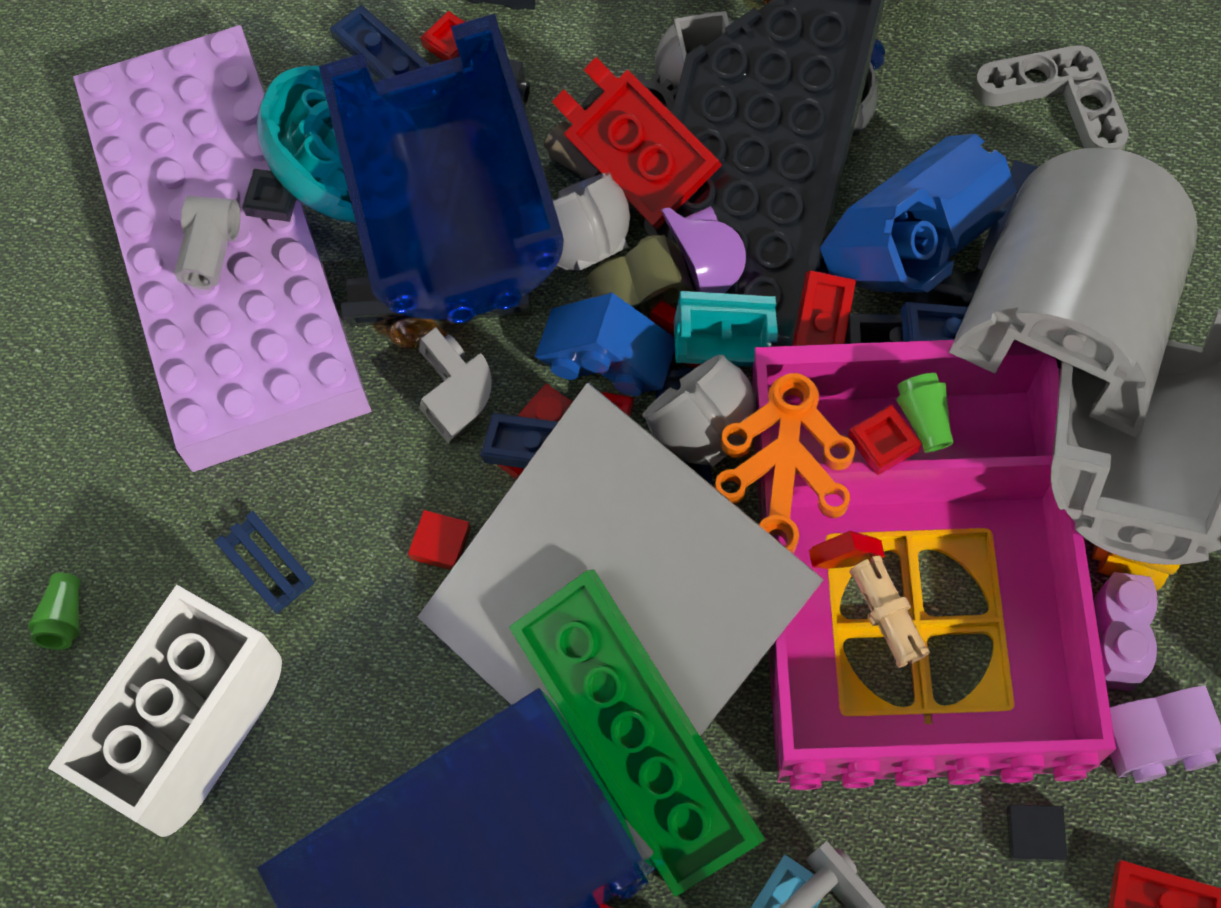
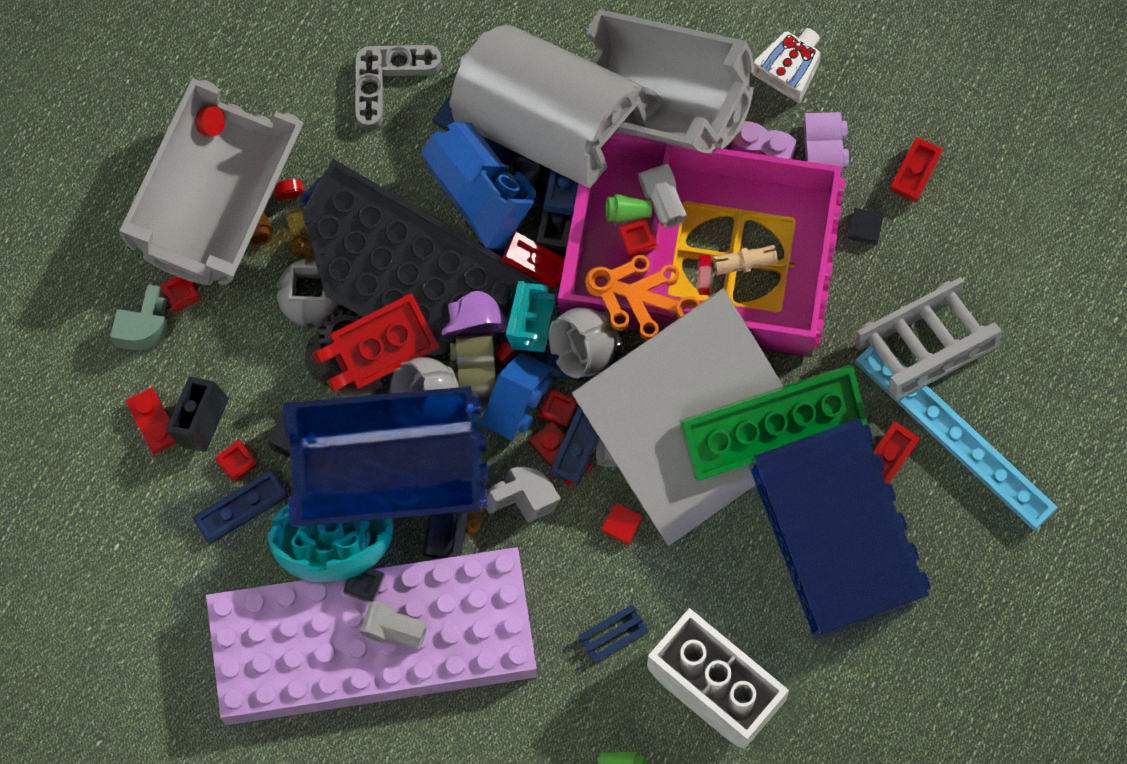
camera: 80 degrees left, 5 degrees up
none -> light grey piece [638,163,687,228]

